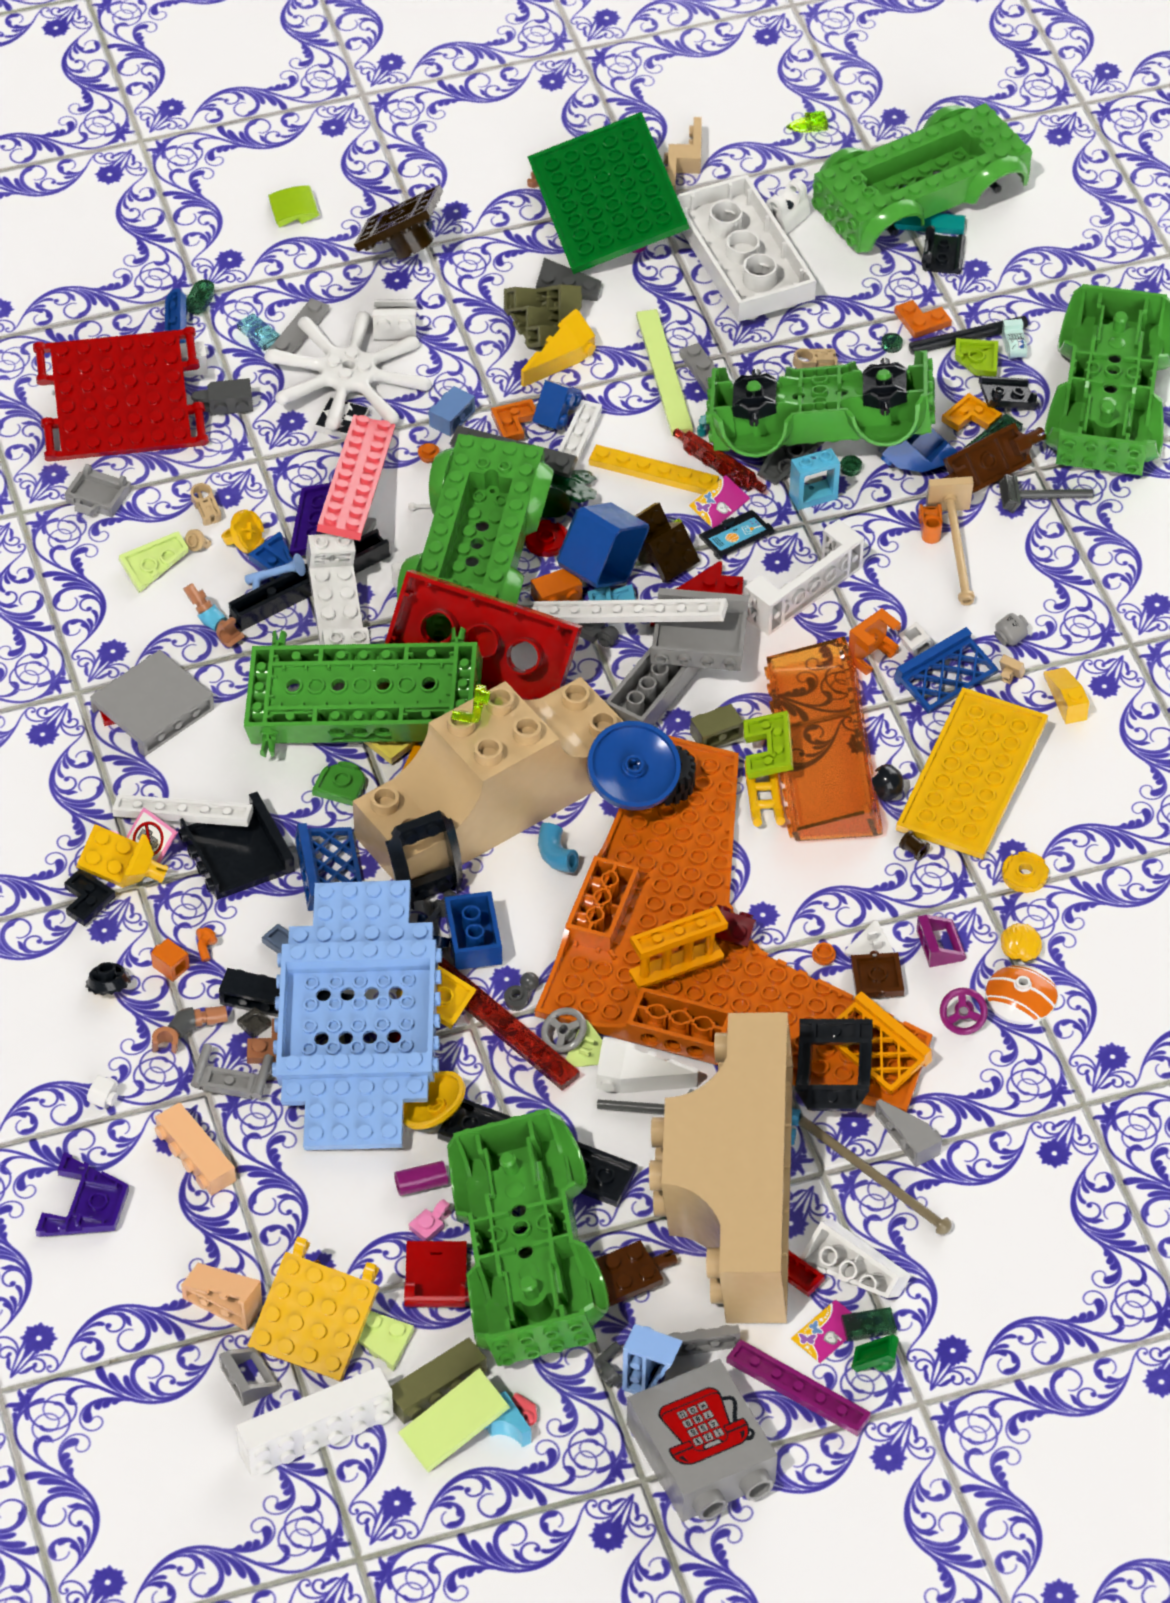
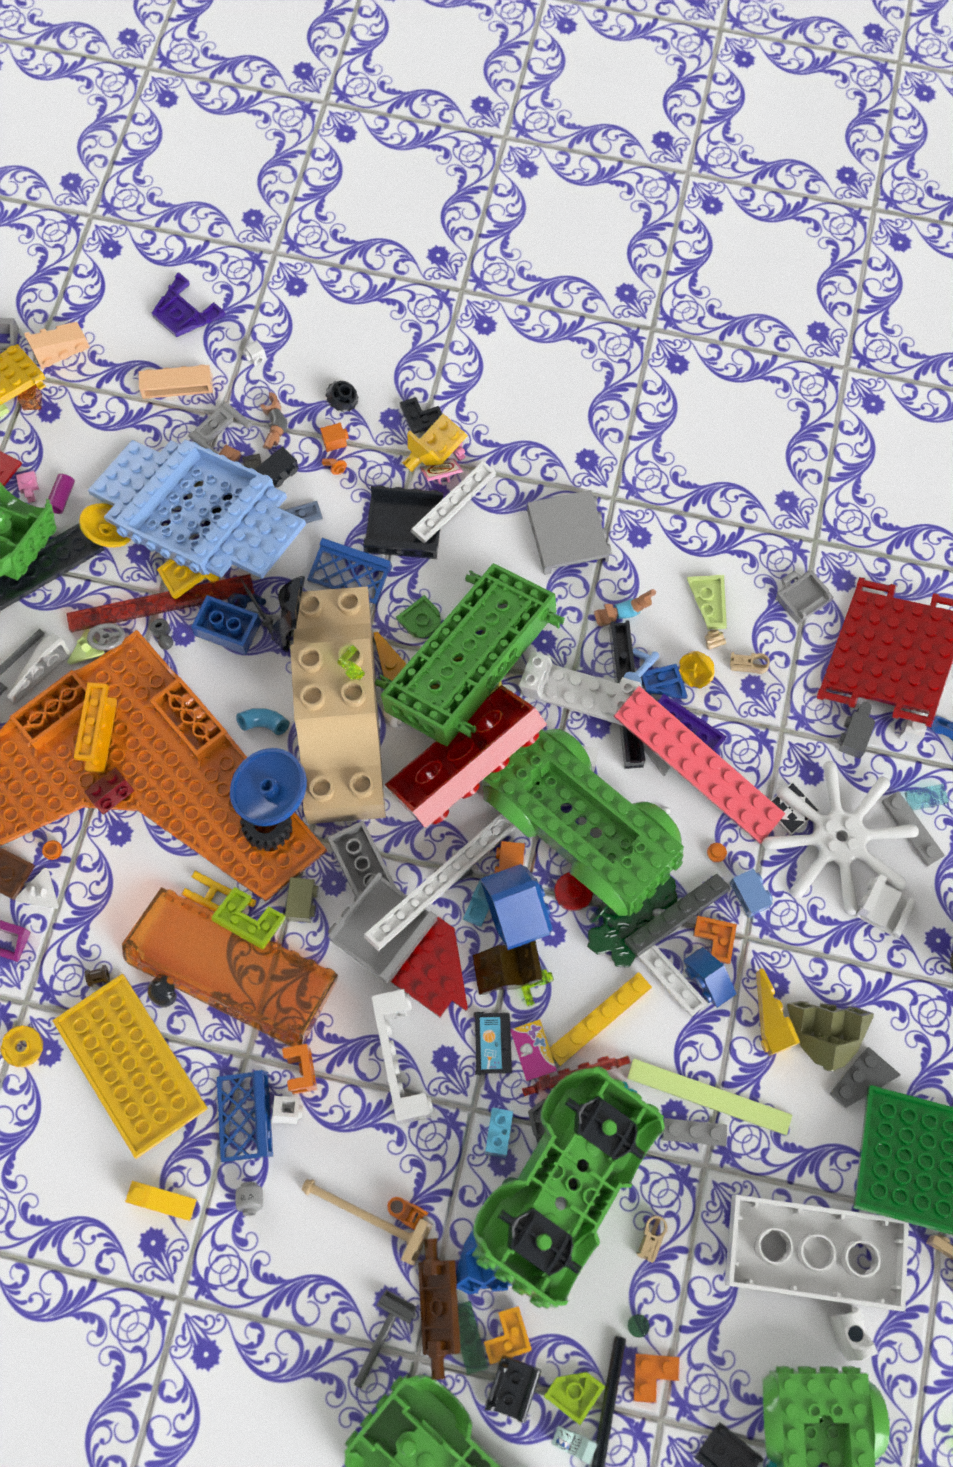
camera: 120 degrees right, 20 degrees up
tan tile [999,654,1025,684] -> none

